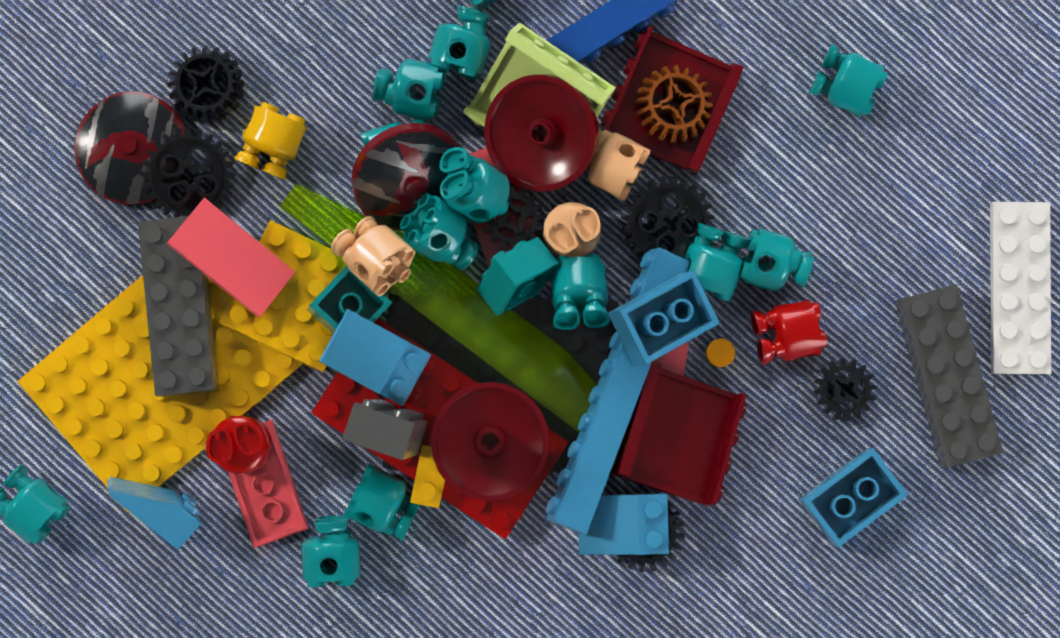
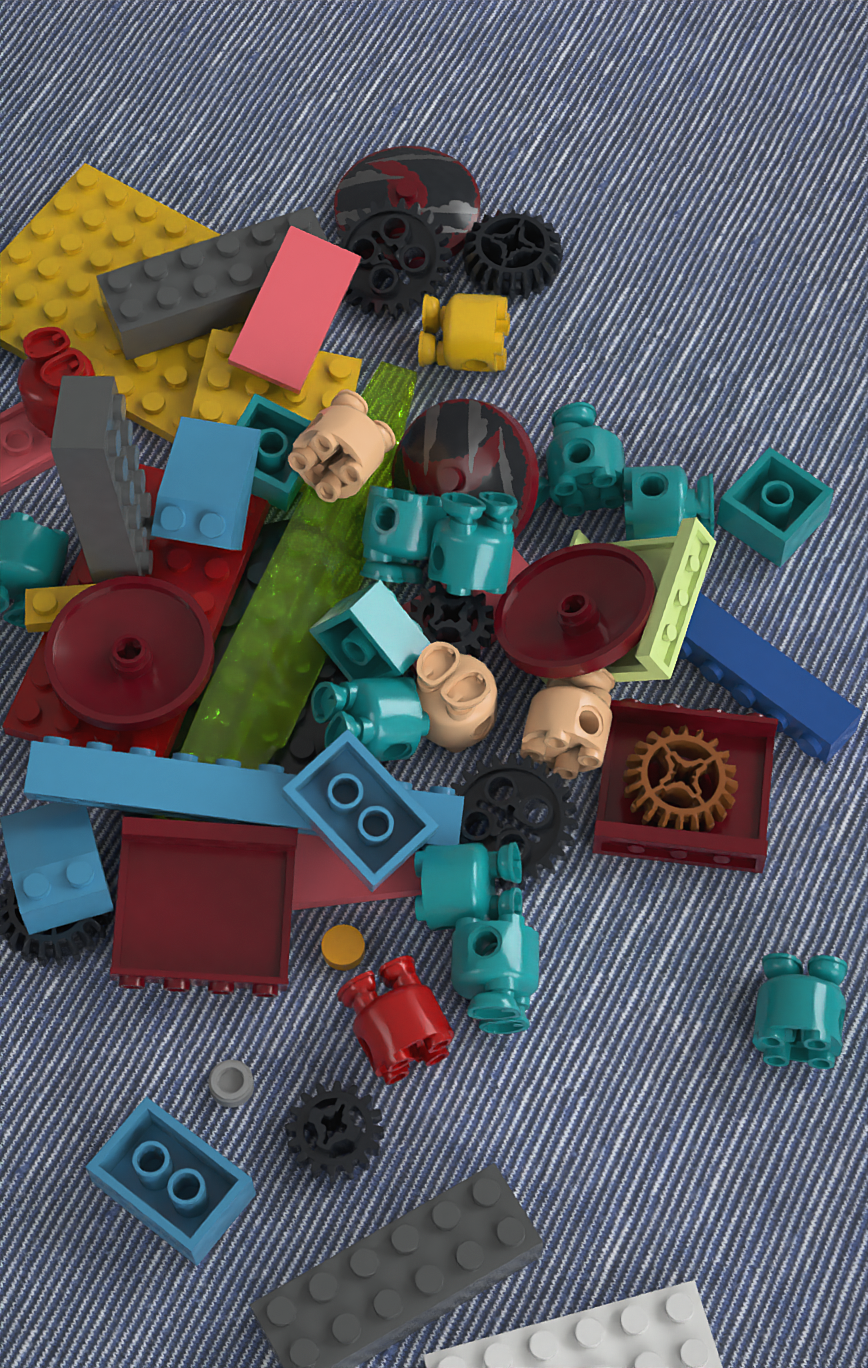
camera: 75 degrees right, 25 degrees down
none -> light grey tile [208,1060,254,1108]

